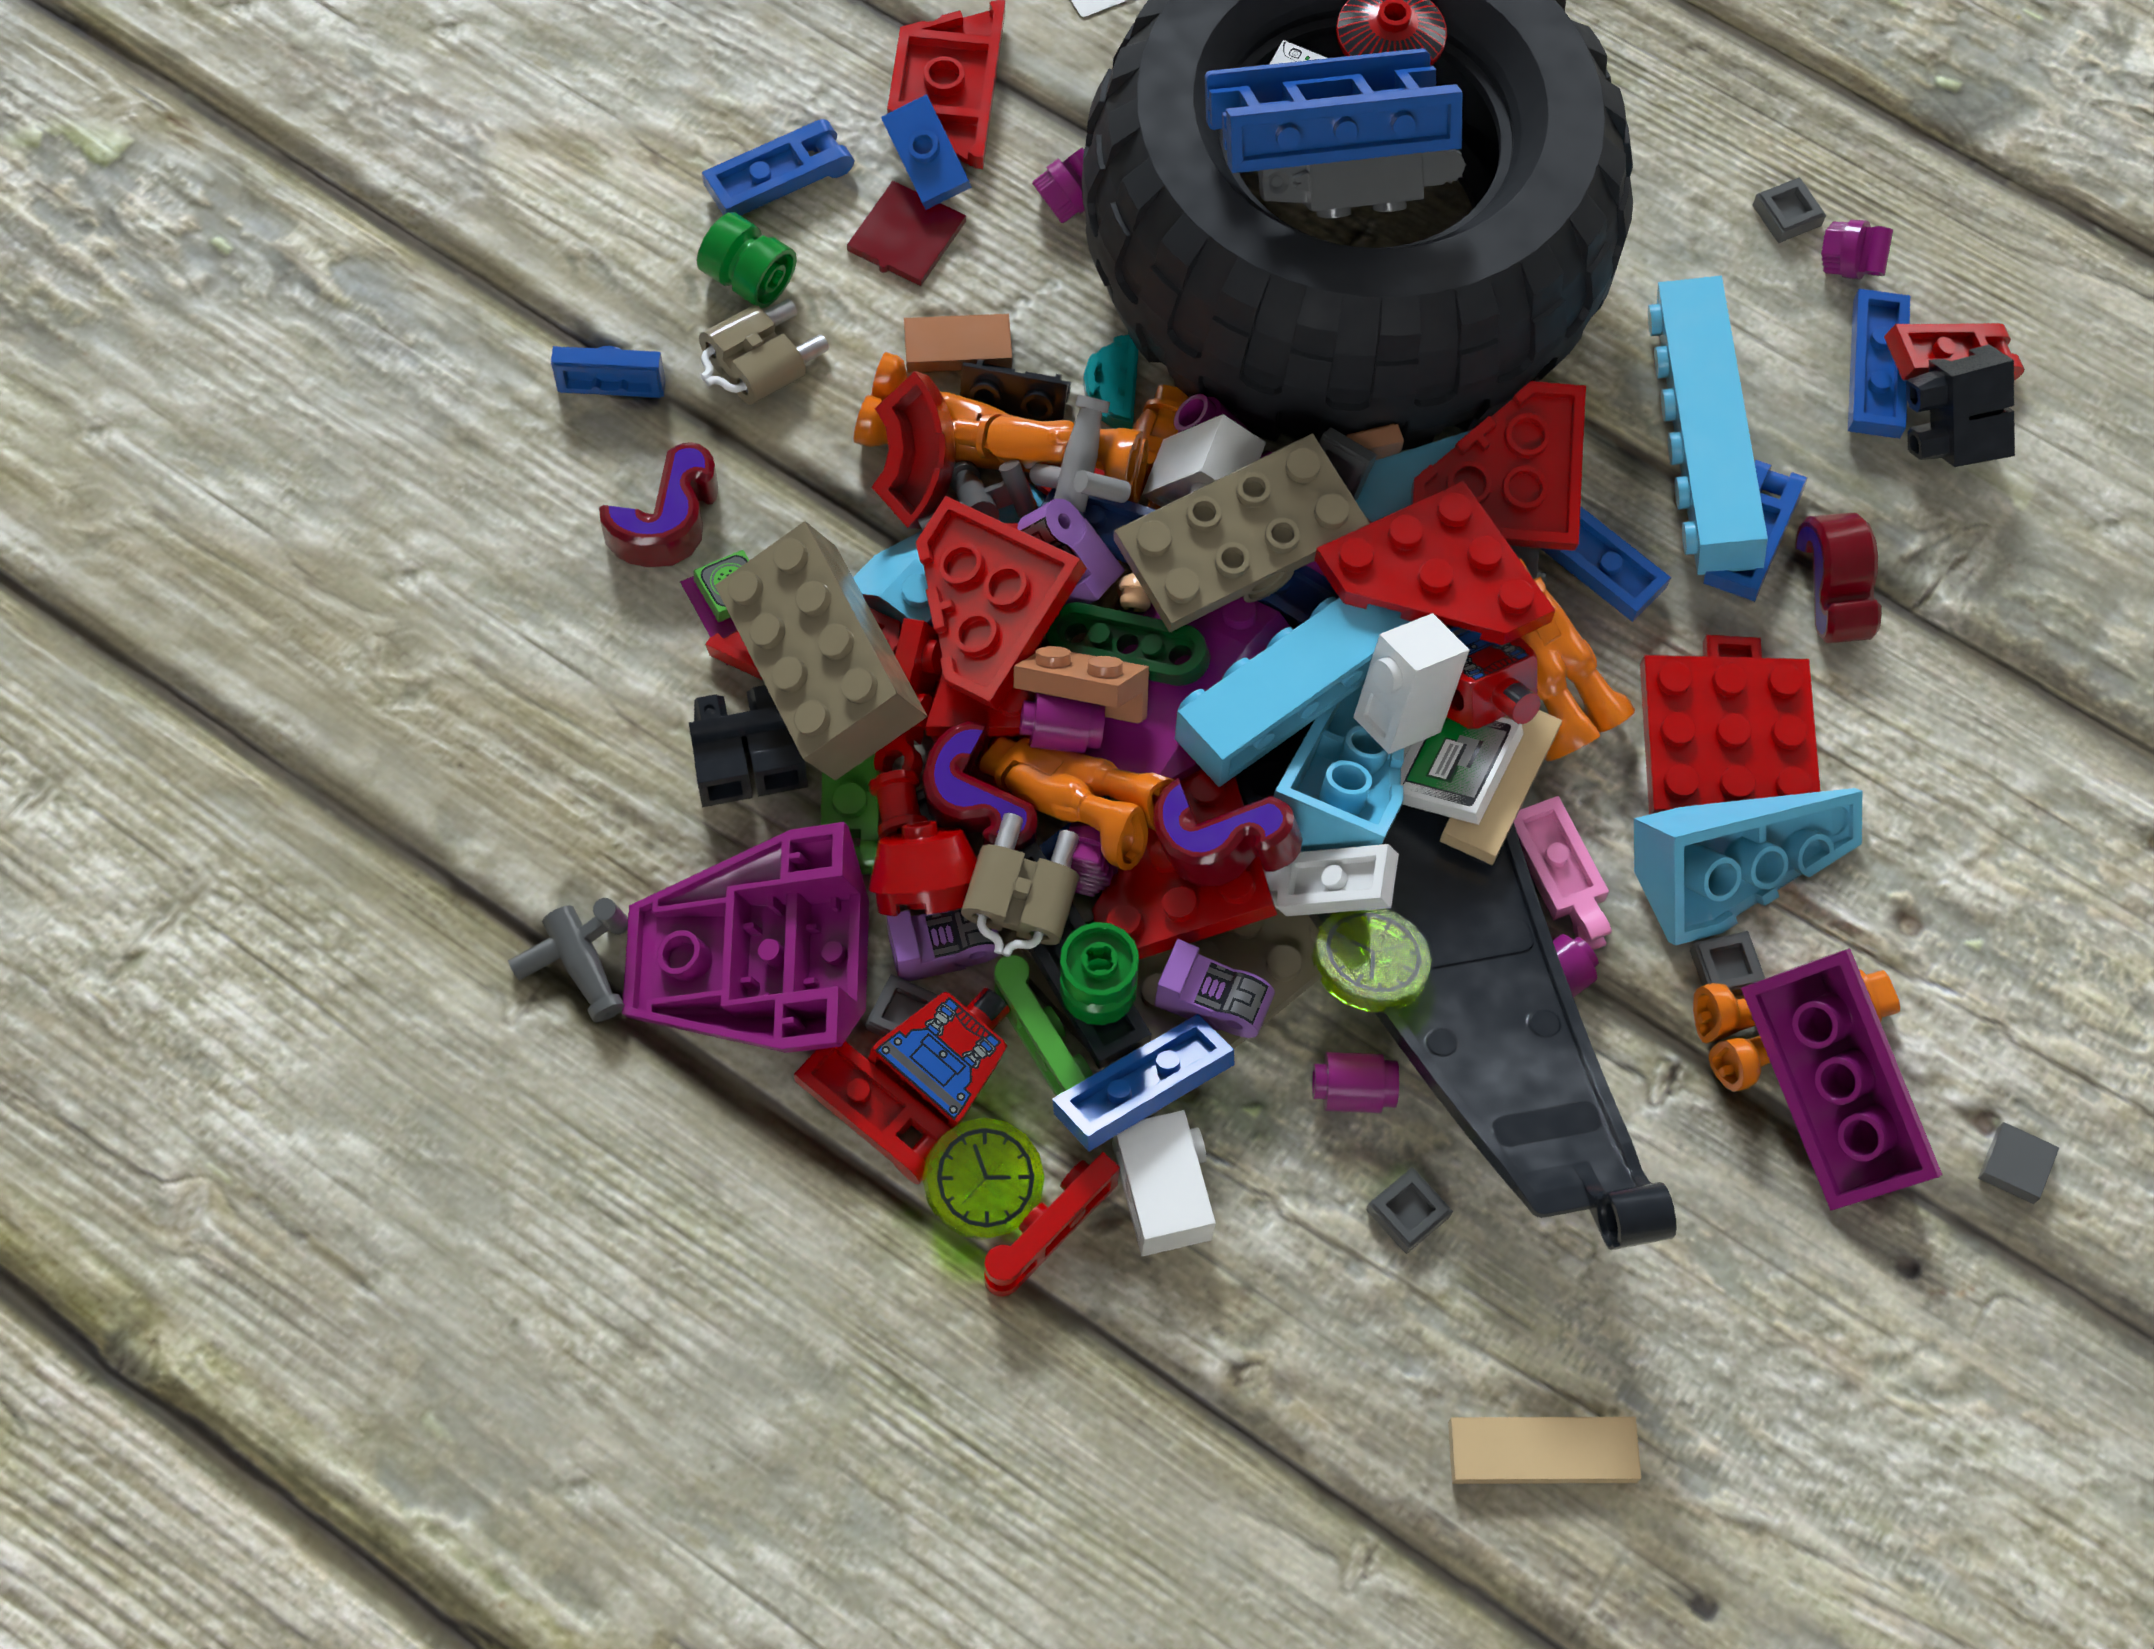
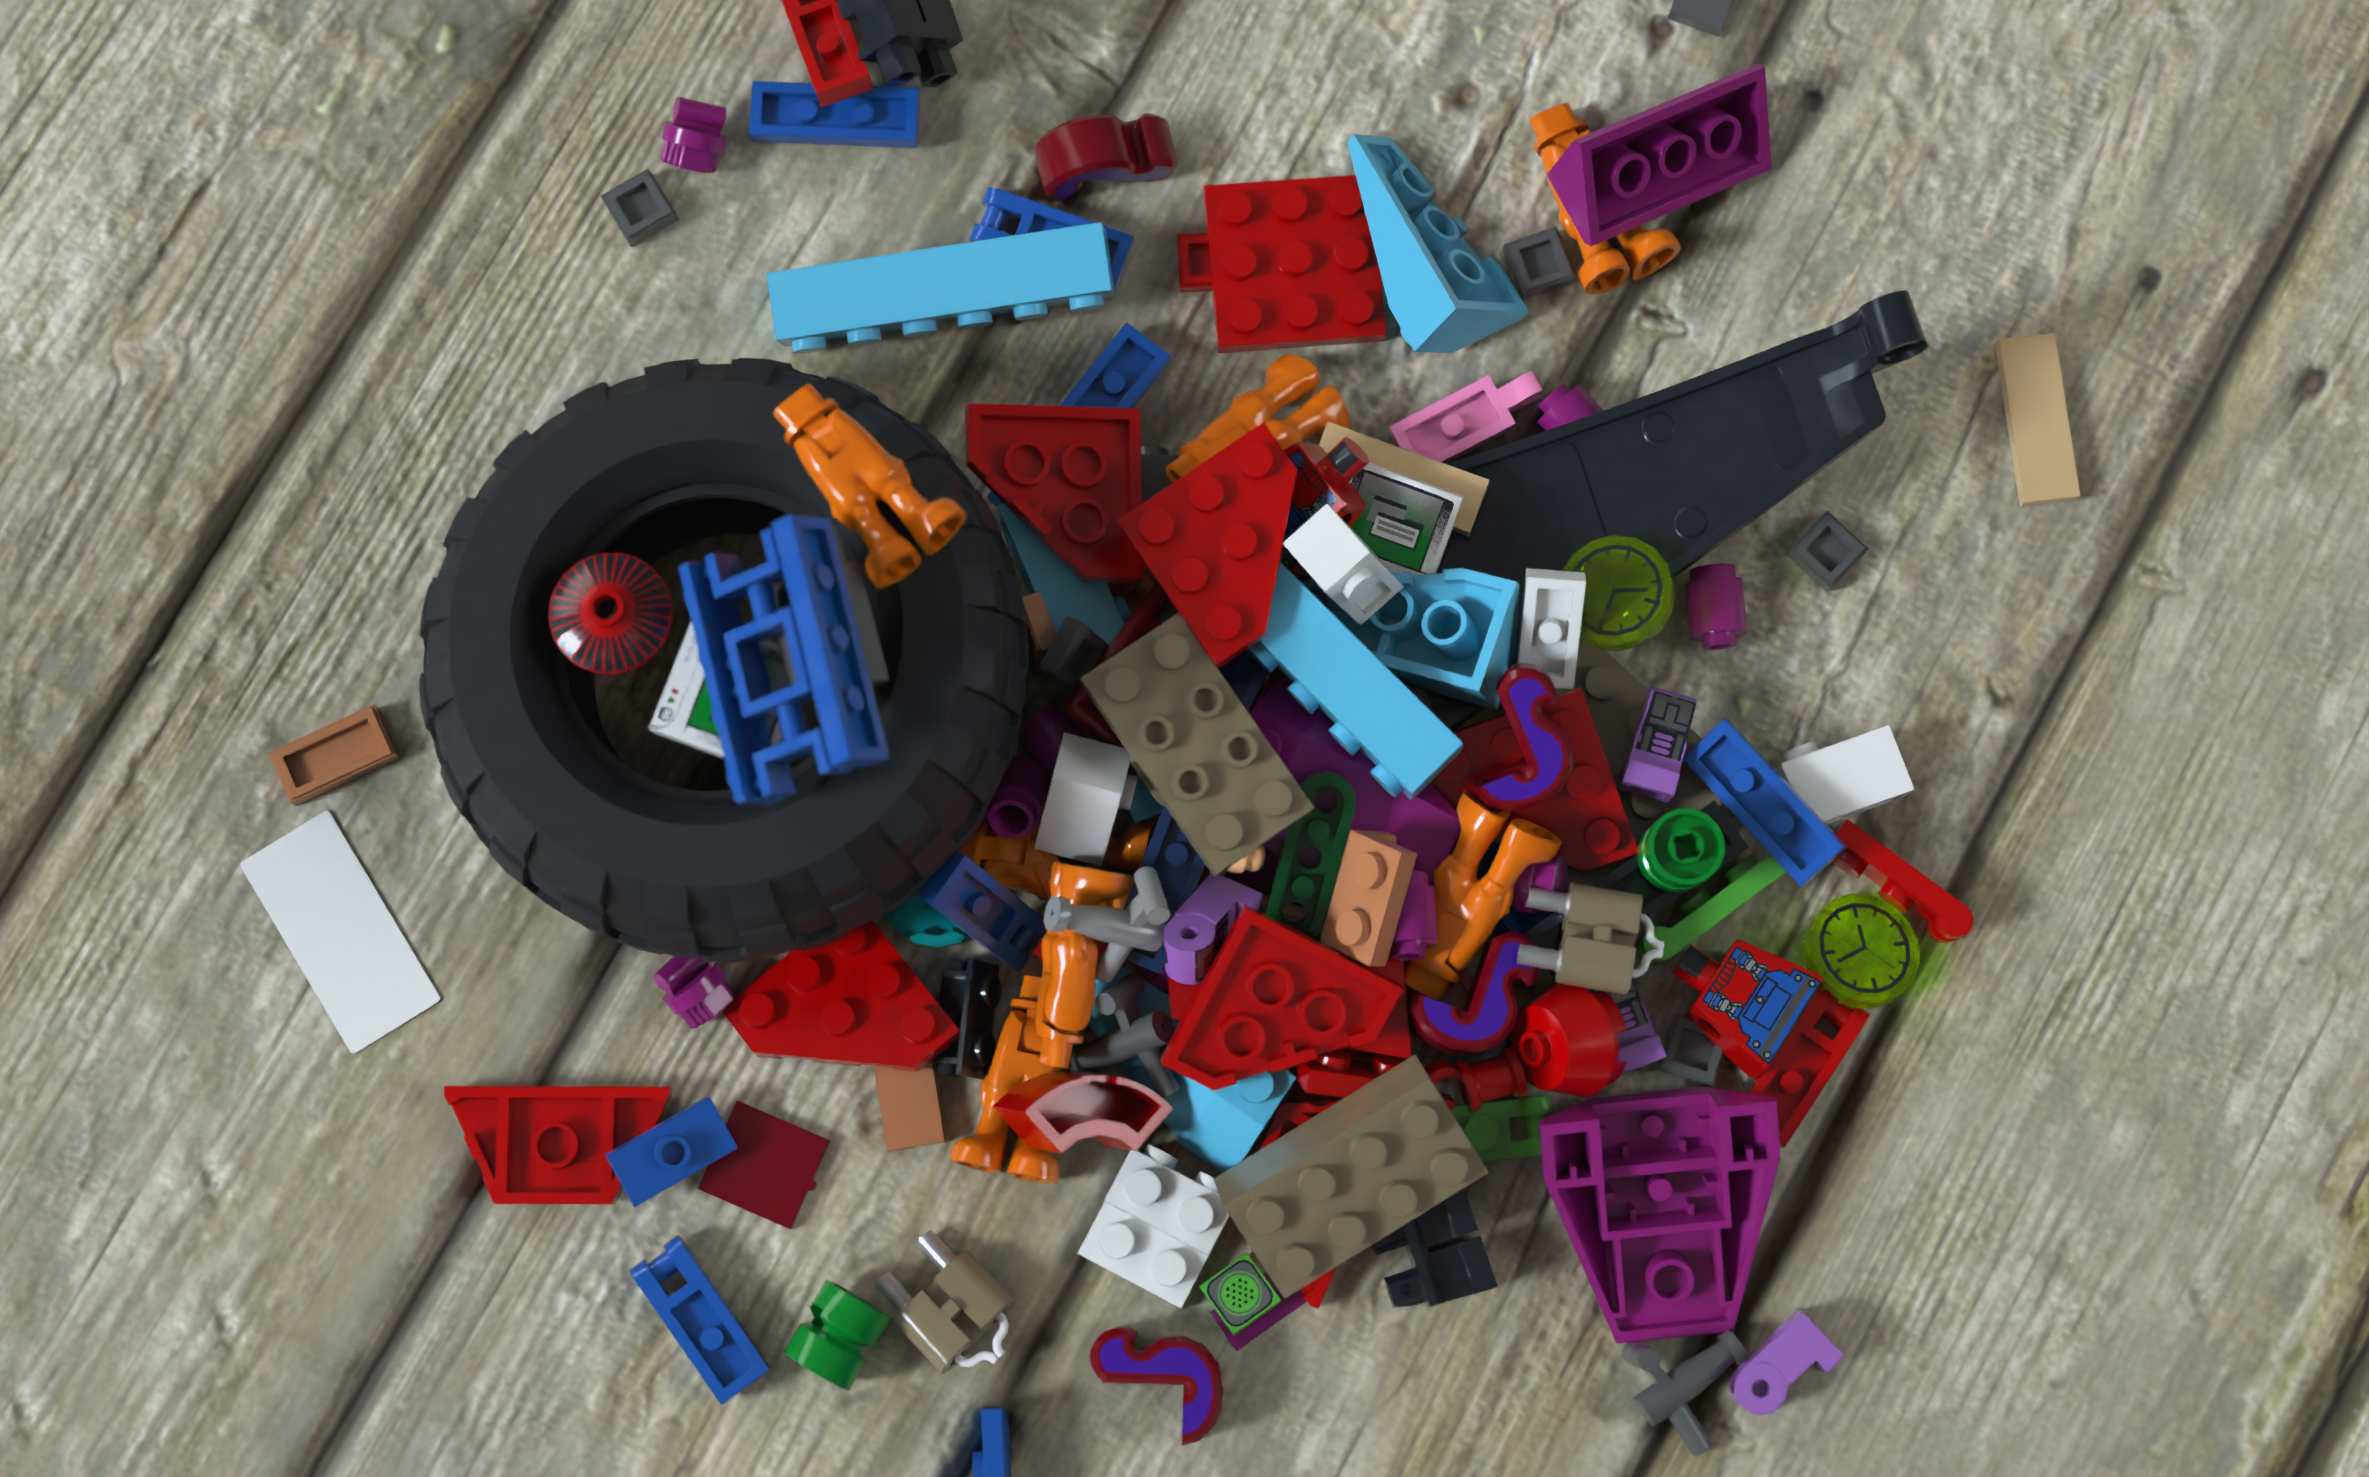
camera: 90 degrees left, 15 degrees up
none -> red plate [722,920,960,1072]
none -> orange piece [773,384,967,589]
none -> blue plate [917,850,1047,973]
none -> white plate [1077,1144,1229,1309]
none -> medium lavender leg [1729,1311,1845,1415]

